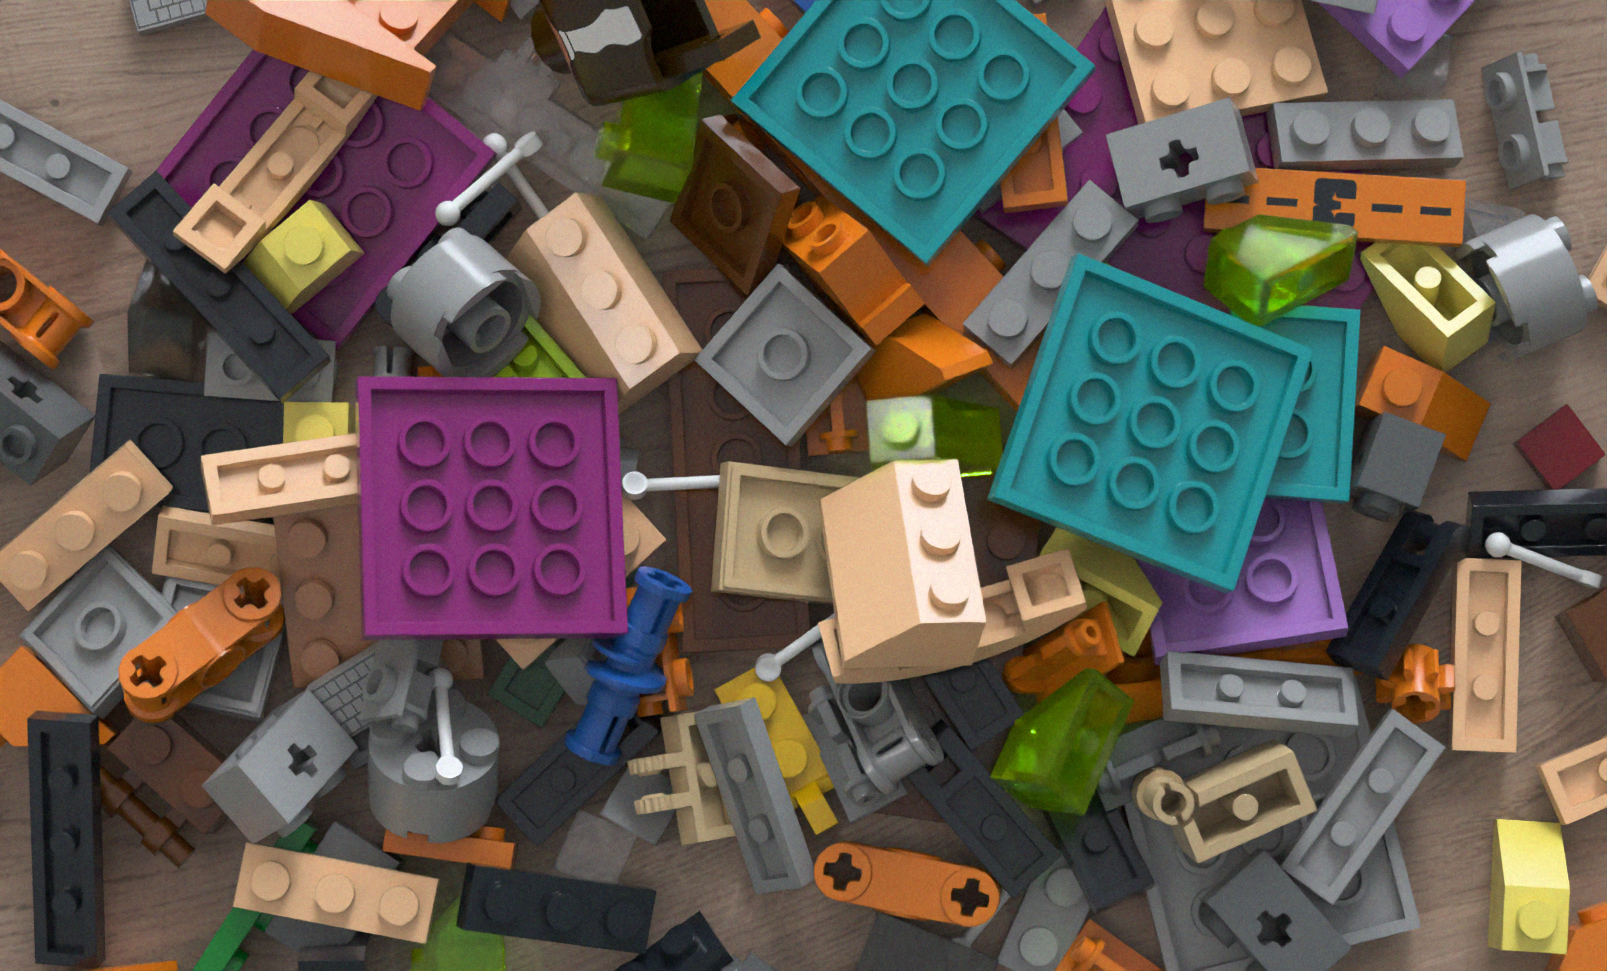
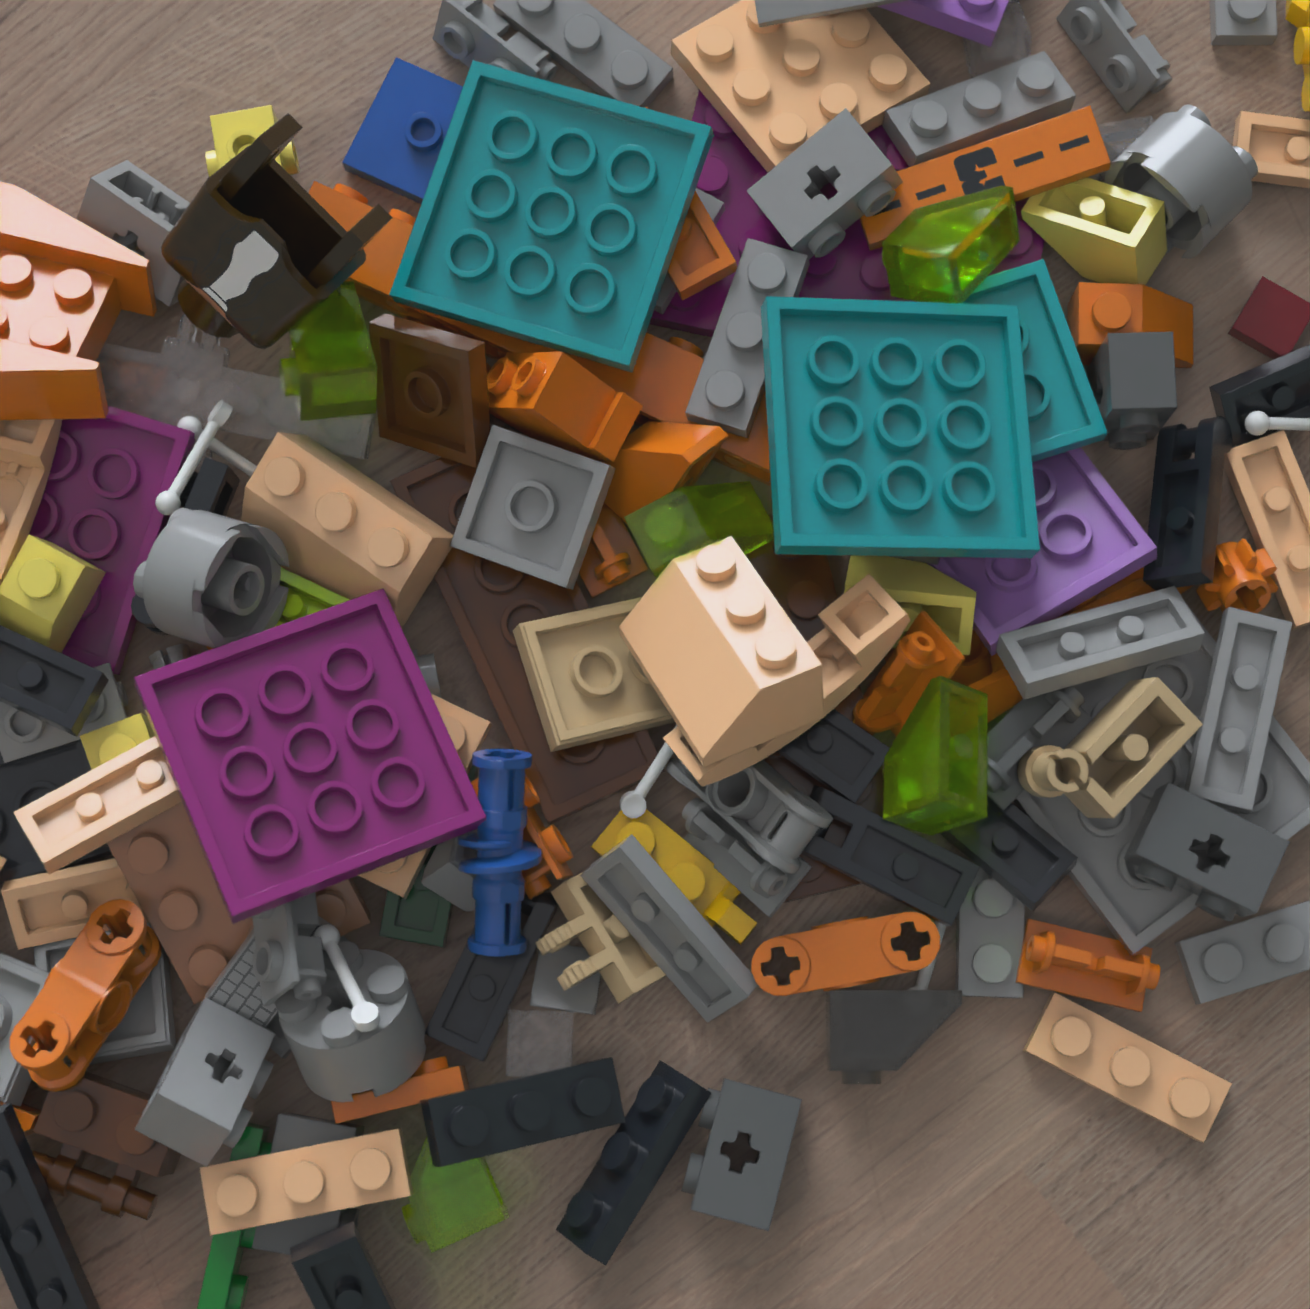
camera: 15 degrees left, 5 degrees down
white hinge [622,471,720,500] -> none

